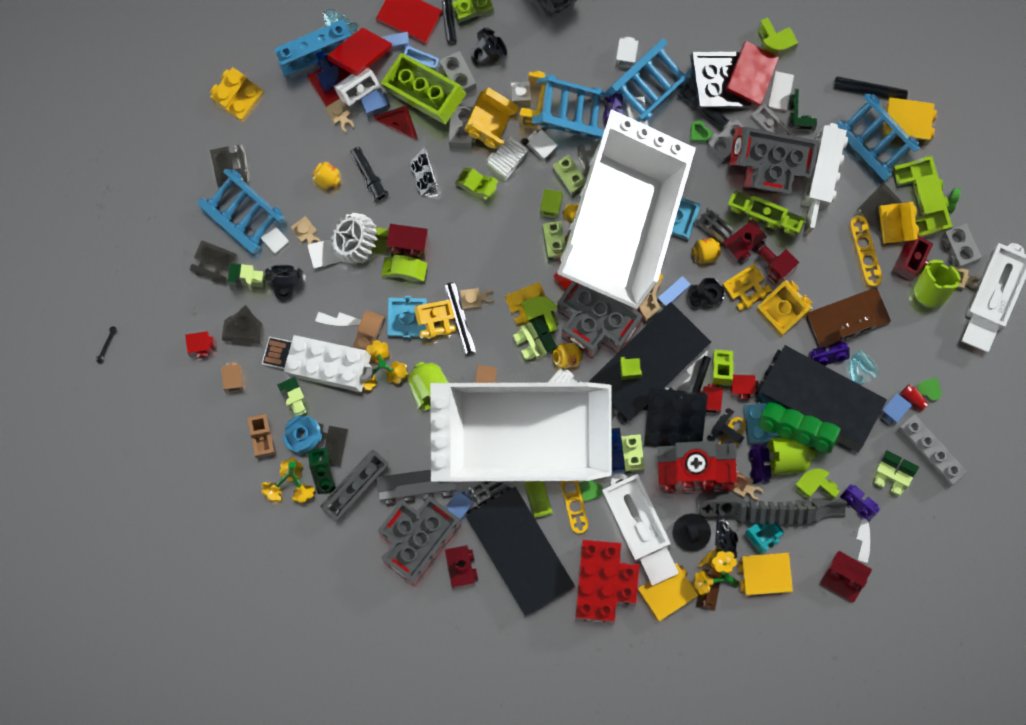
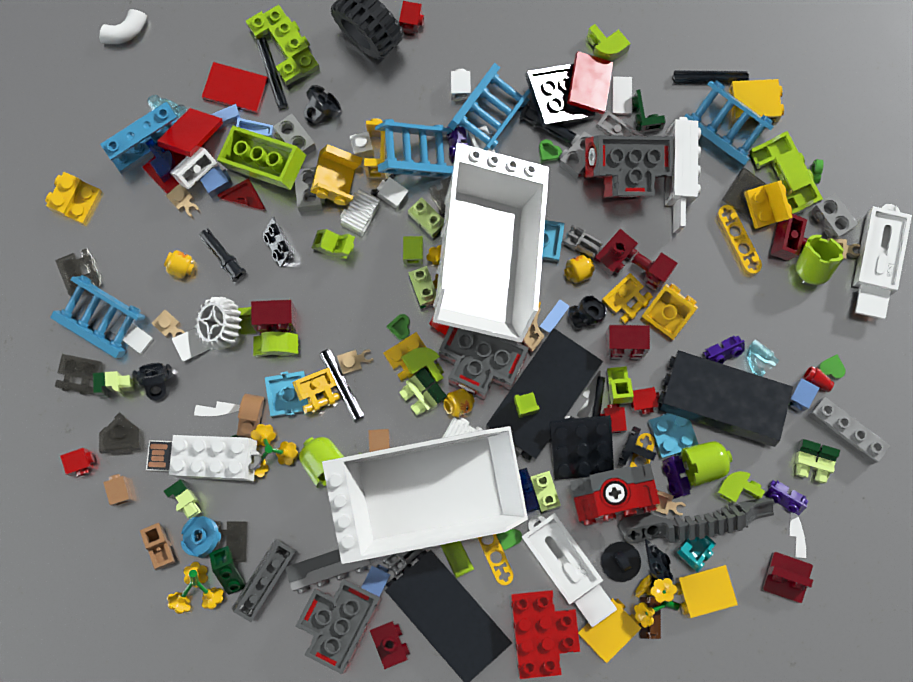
camera: 10 degrees left, 0 degrees up
lime bracket [728,190,806,236] -> none
green brick [758,402,841,453] -> none
reddish brown bracket [807,287,891,348] -> none
none -> bright green tile [386,314,410,341]
none -> dark red brick [606,325,650,359]

